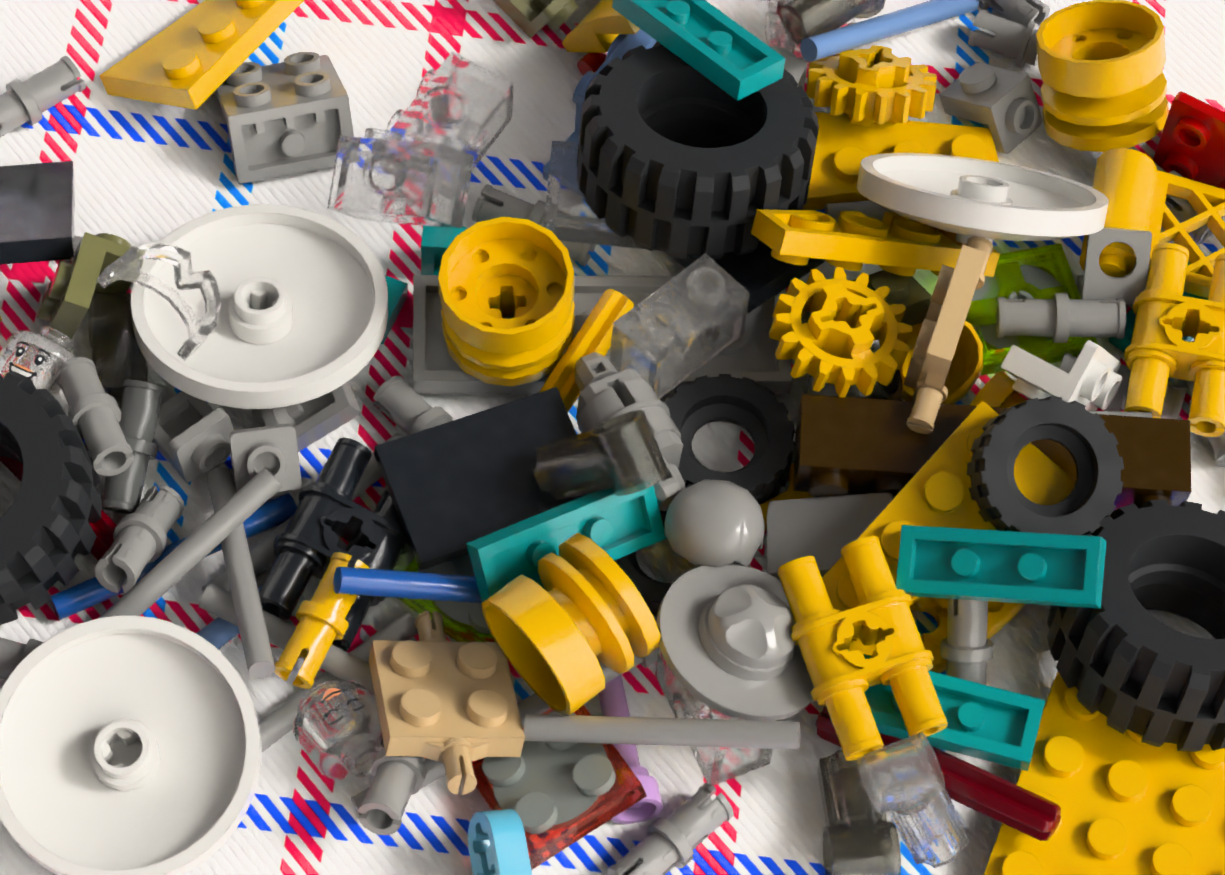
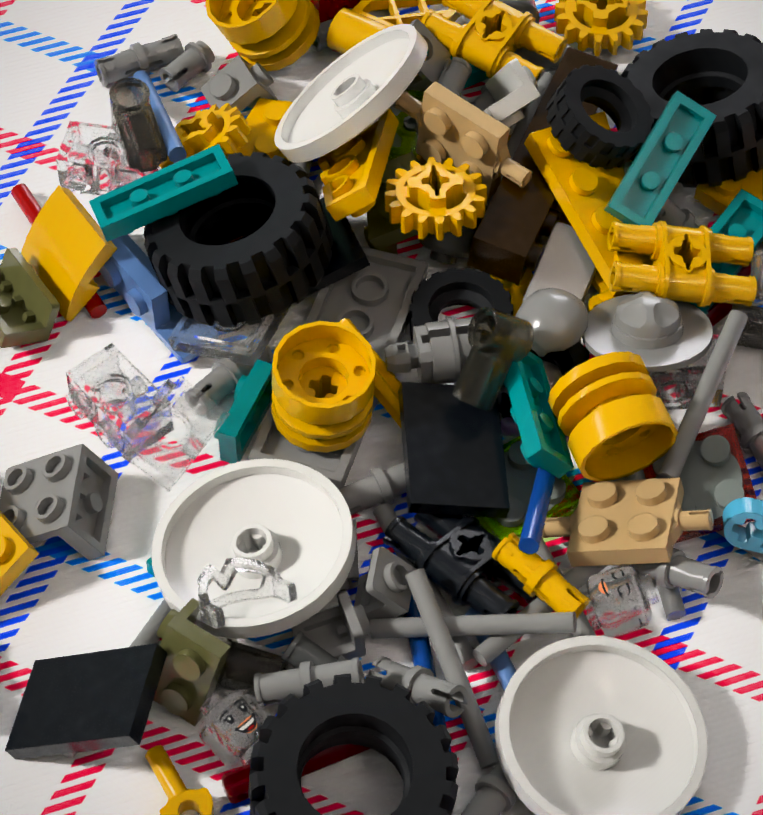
camera: 65 degrees left, 5 degrees down
clear brick [610,253,750,399] -> none

